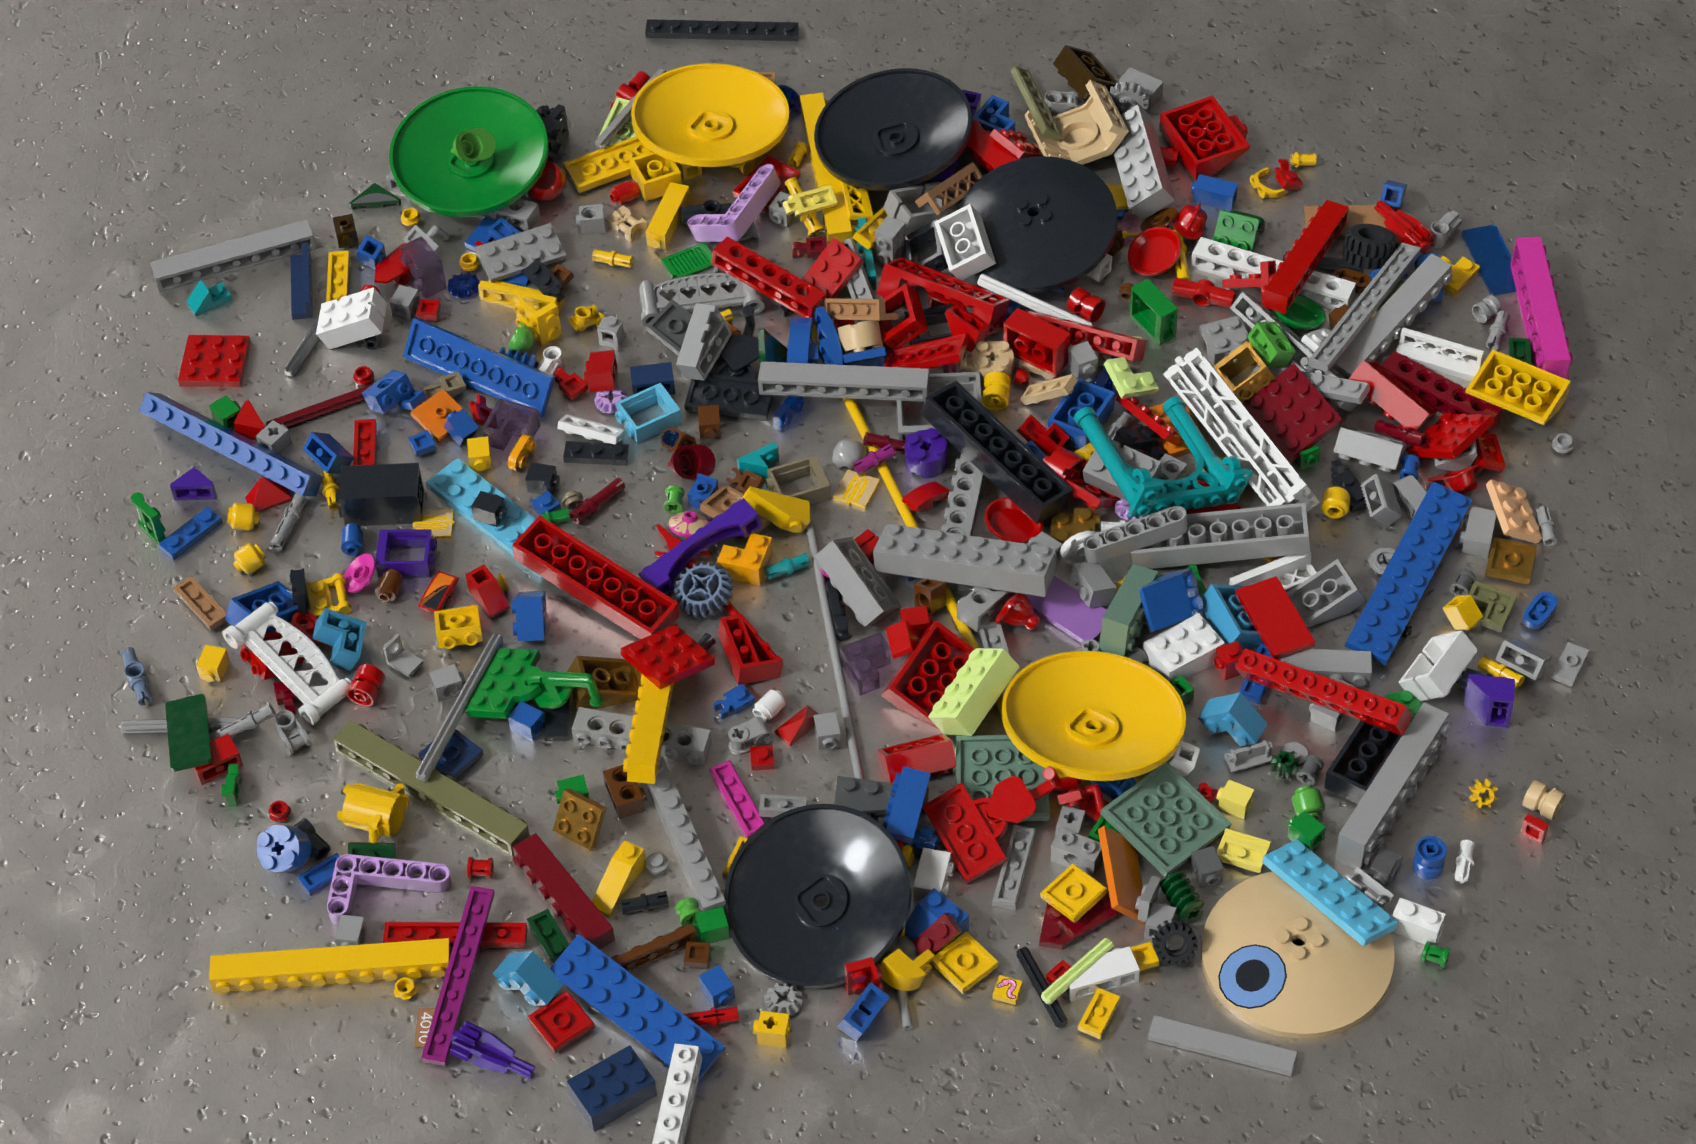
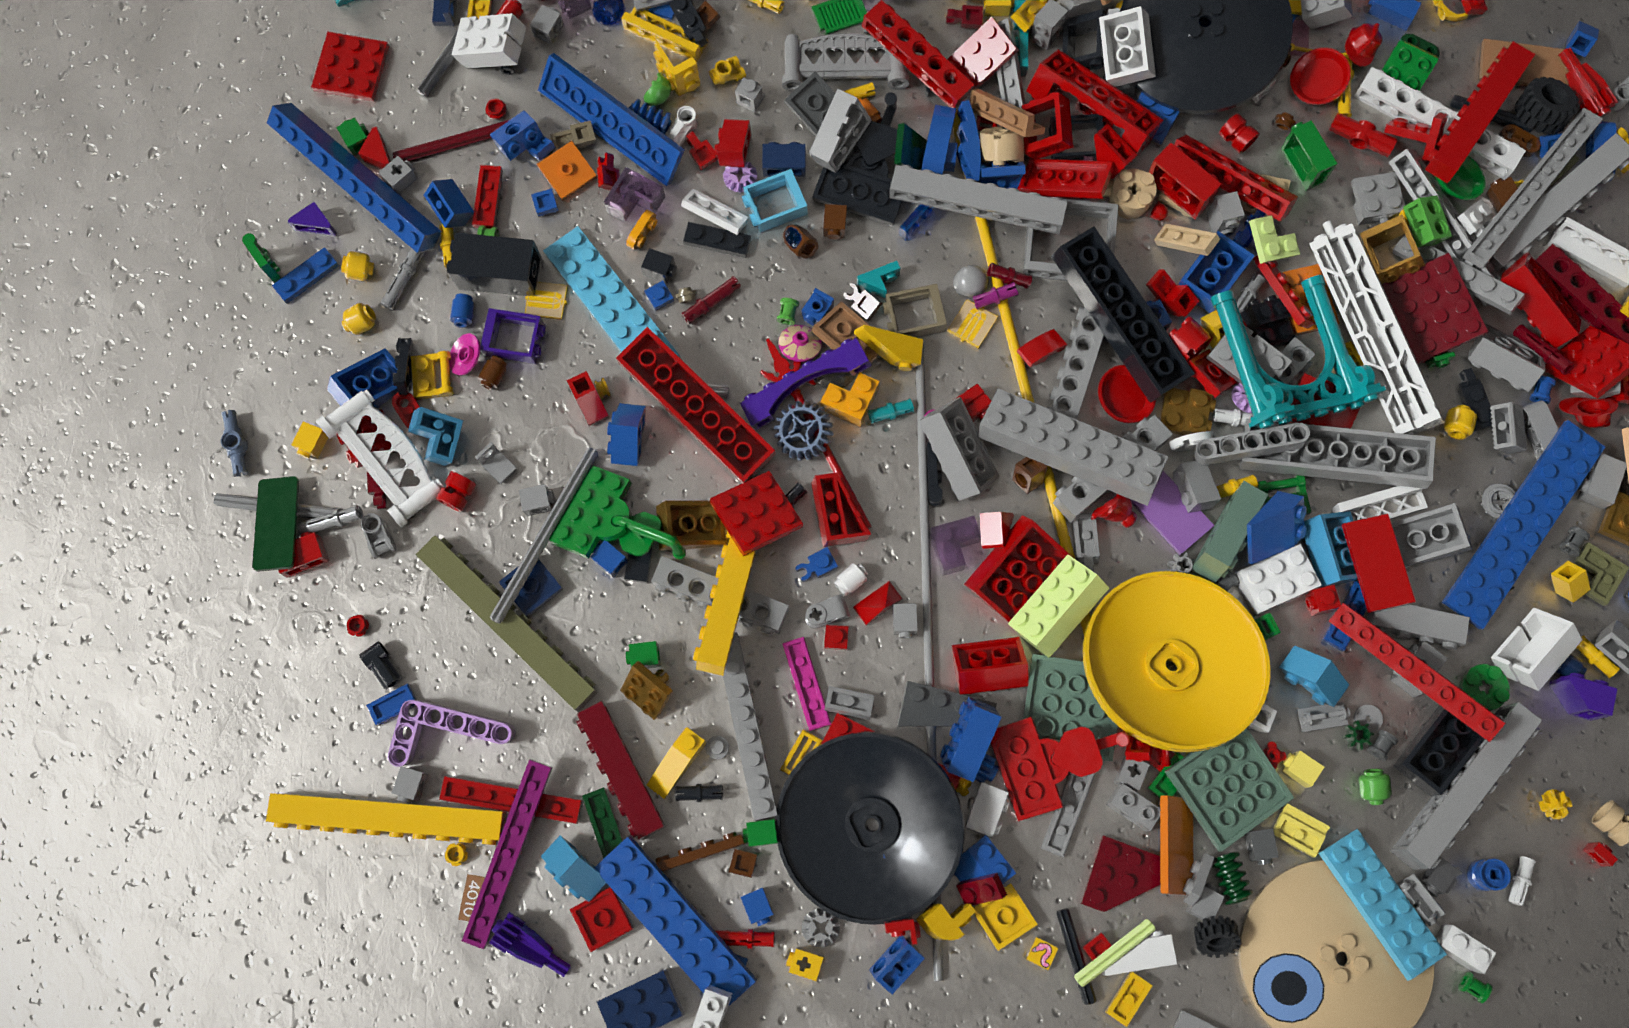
camera: 10 degrees right, 25 degrees up
medium nougat plate [173,576,227,631] -> none
green plate [221,764,241,807] -> none
red slope [245,477,292,512] -> none
brick [257,825,312,872] -> none
yellow container [337,782,409,843] -> none
dark green plate [348,842,396,859] -> none
red plate [416,299,441,321] -> none
slope [418,571,459,614] -> none
yellow plate [434,604,483,649] -> none
blue brick [444,408,479,446] -> none
yellow brick [467,436,492,471] -> none
red bush [467,857,494,879] -> none
black brick [471,491,507,527] -> none
green pin [541,508,570,524] -> none
reddish brown brick [602,765,647,819] -> none
dark red piece [667,444,716,479] -> none
bright green wheel [675,897,702,926] -> none
red brick [900,606,933,638] -> none
dark purple brick [904,428,947,479] -> none
white axle [977,274,1093,326] -> none
yellow wheel [982,371,1011,411] -> none
yellow plate [1040,863,1108,923] -> none
yellow plate [1130,941,1159,971] -> none
reddish brown dish [1140,208,1178,232] -> none
green brick [1288,810,1326,851] -> none

